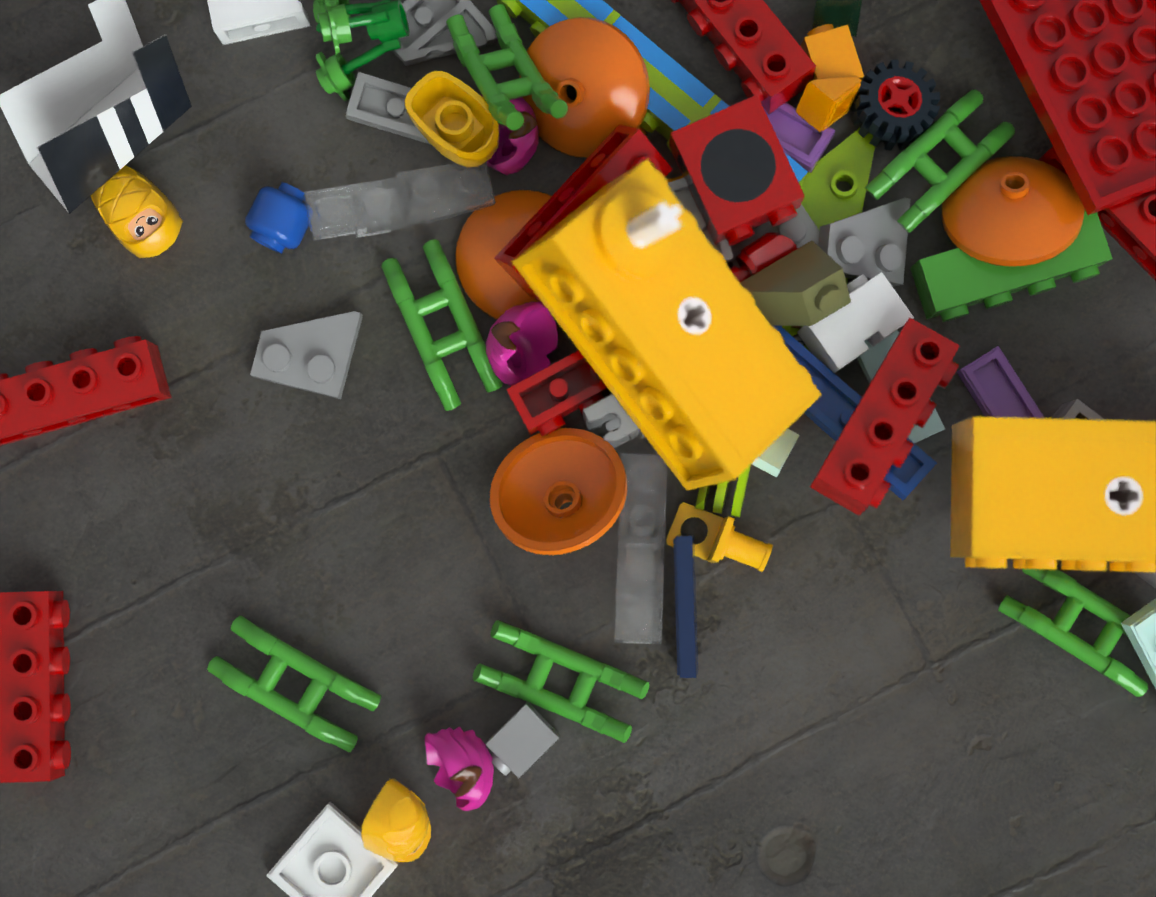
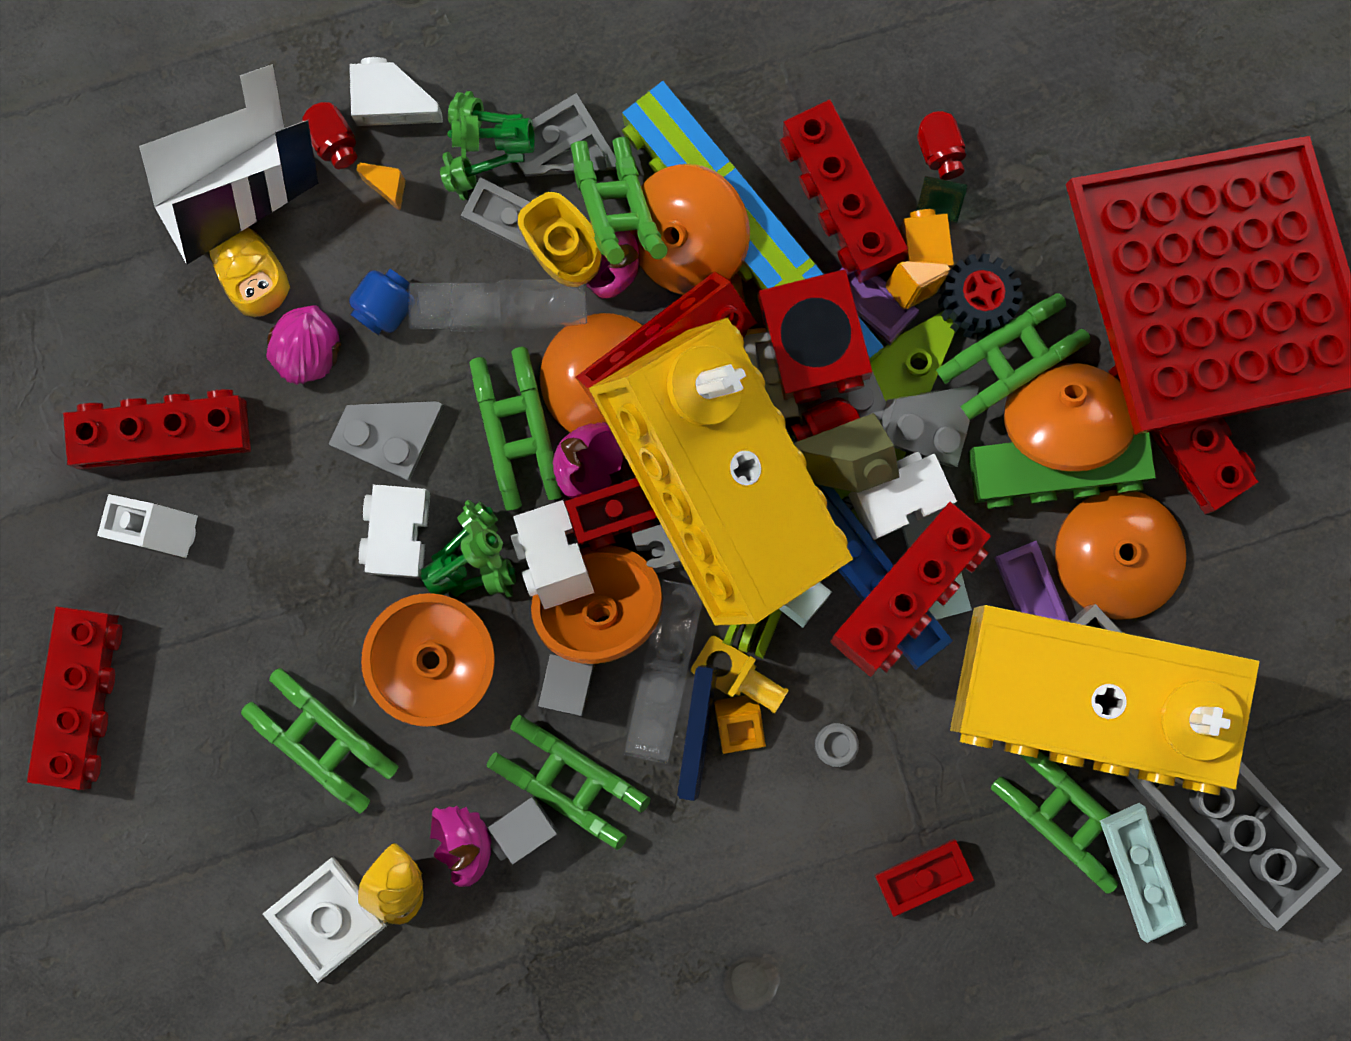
camera: 10 degrees right, 0 degrees up
none -> white slope [97,494,198,558]
none -> dark pink hair [266,305,342,385]
none -> red arm [302,102,357,170]
none -> light orange slope [356,163,406,210]
none -> white brick [359,484,430,579]
none -> orange dish [361,593,495,727]
none -> plant [420,500,516,597]
none -> white brick [511,500,595,610]
none -> light grey brick [538,654,595,716]
none -> light orange slope [714,695,766,754]
none -> light grey tile [815,723,859,767]
none -> red plate [874,839,974,917]
none -> orange dish [1055,490,1187,620]

